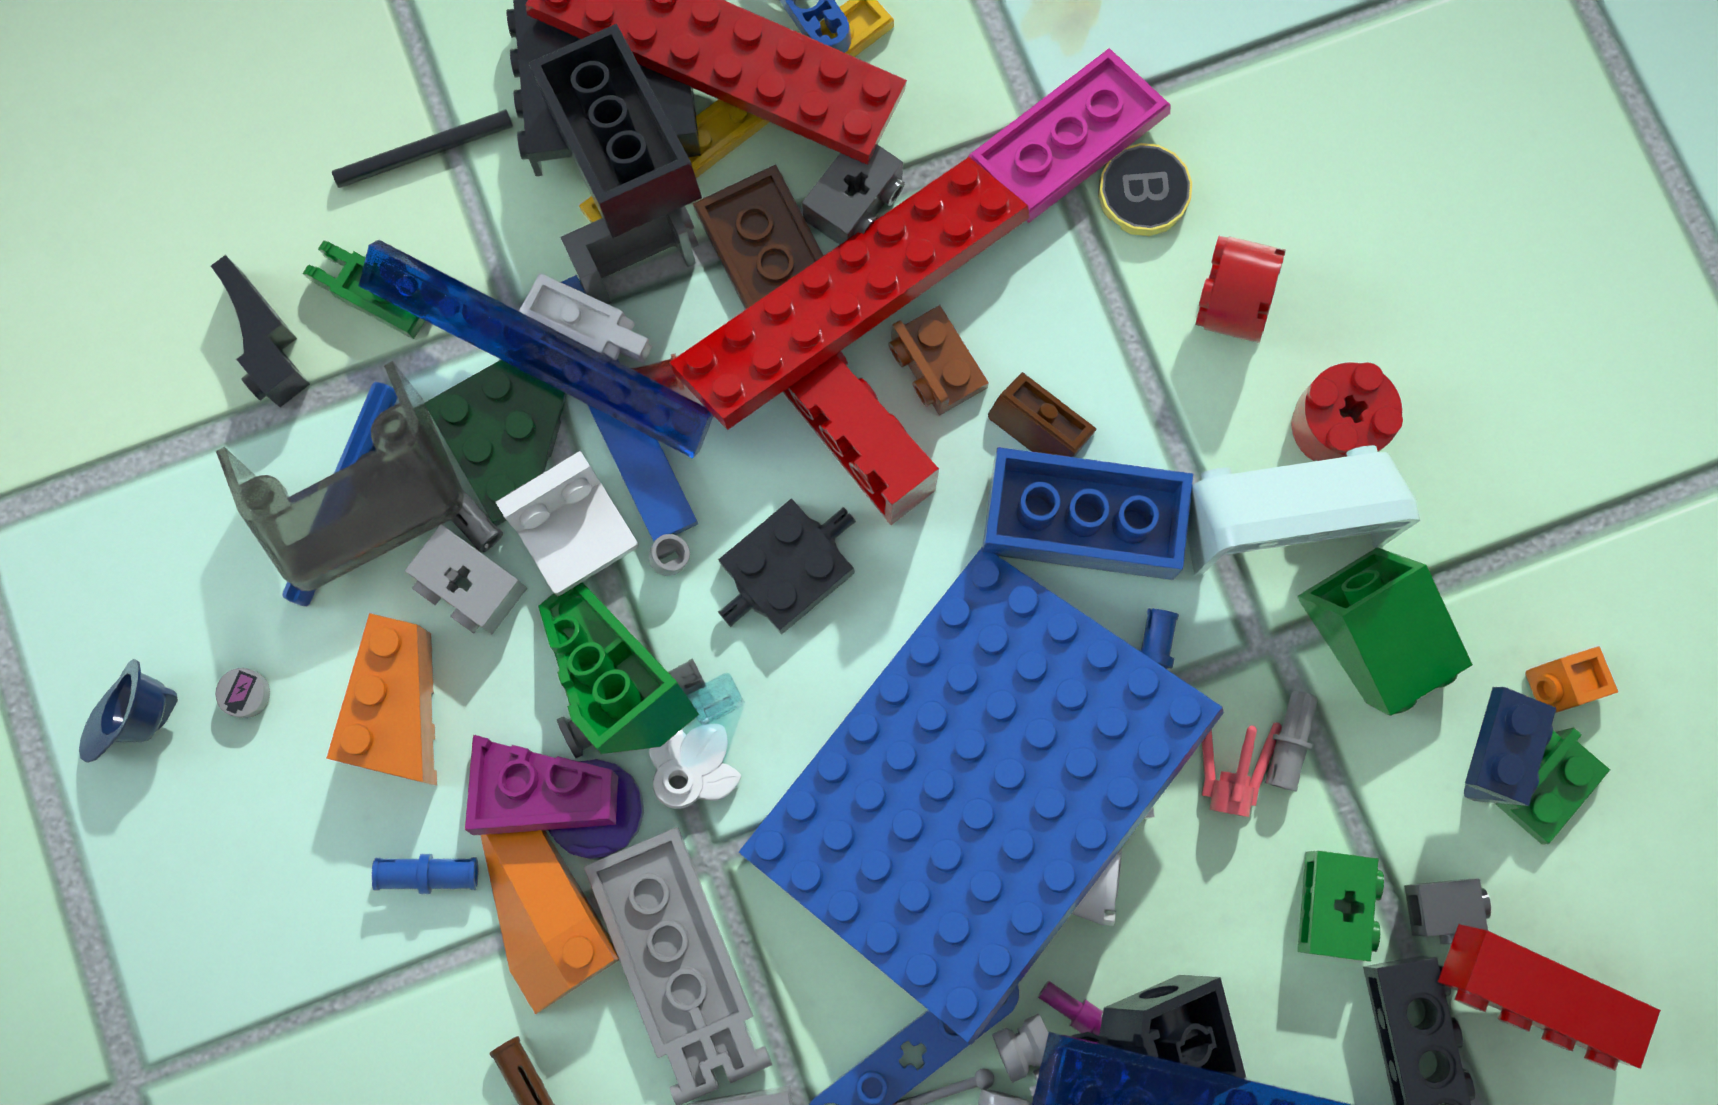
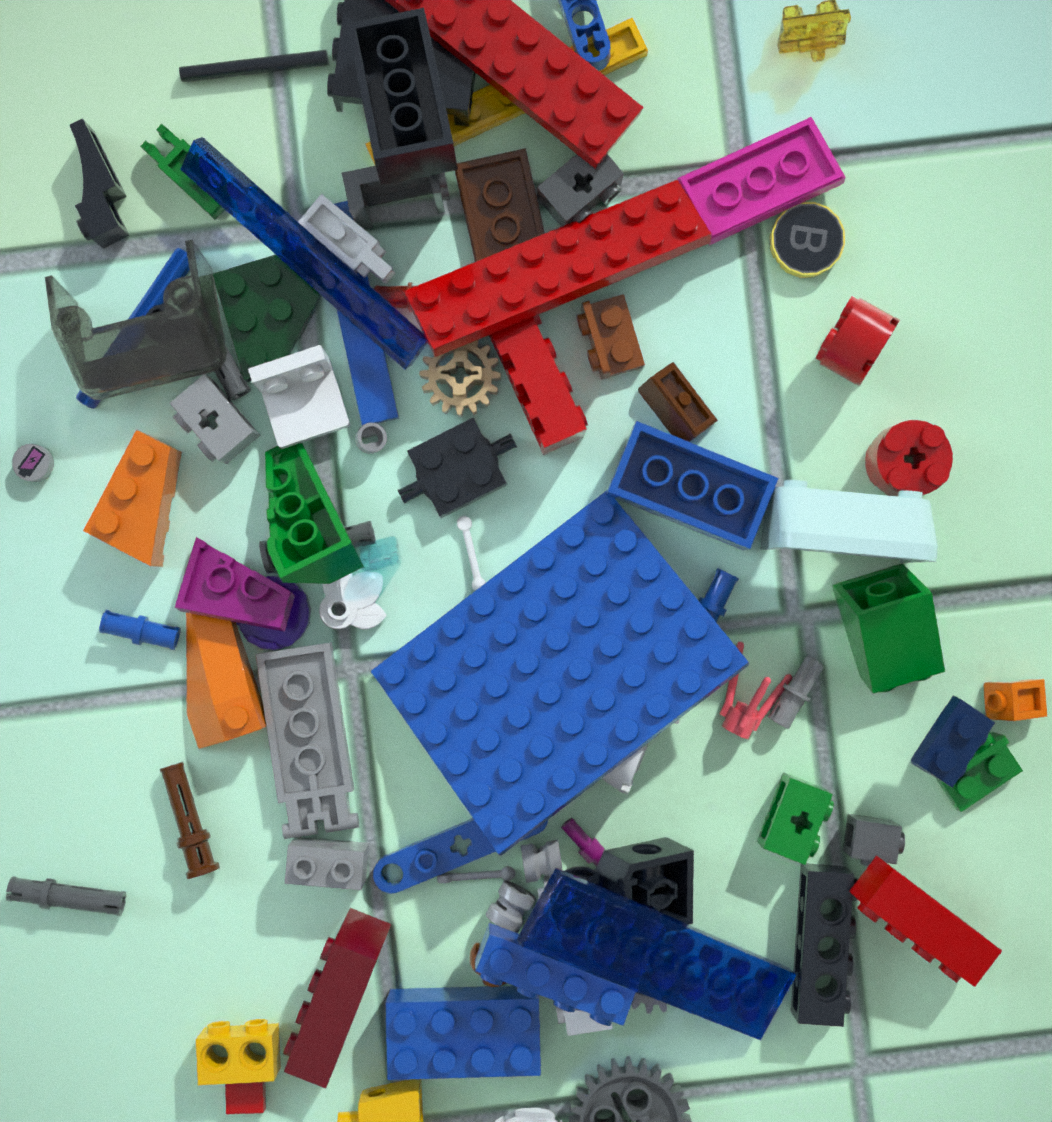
camera: 10 degrees right, 10 degrees up
none -> tan gear [419,339,501,417]
none -> white hinge [457,516,486,591]

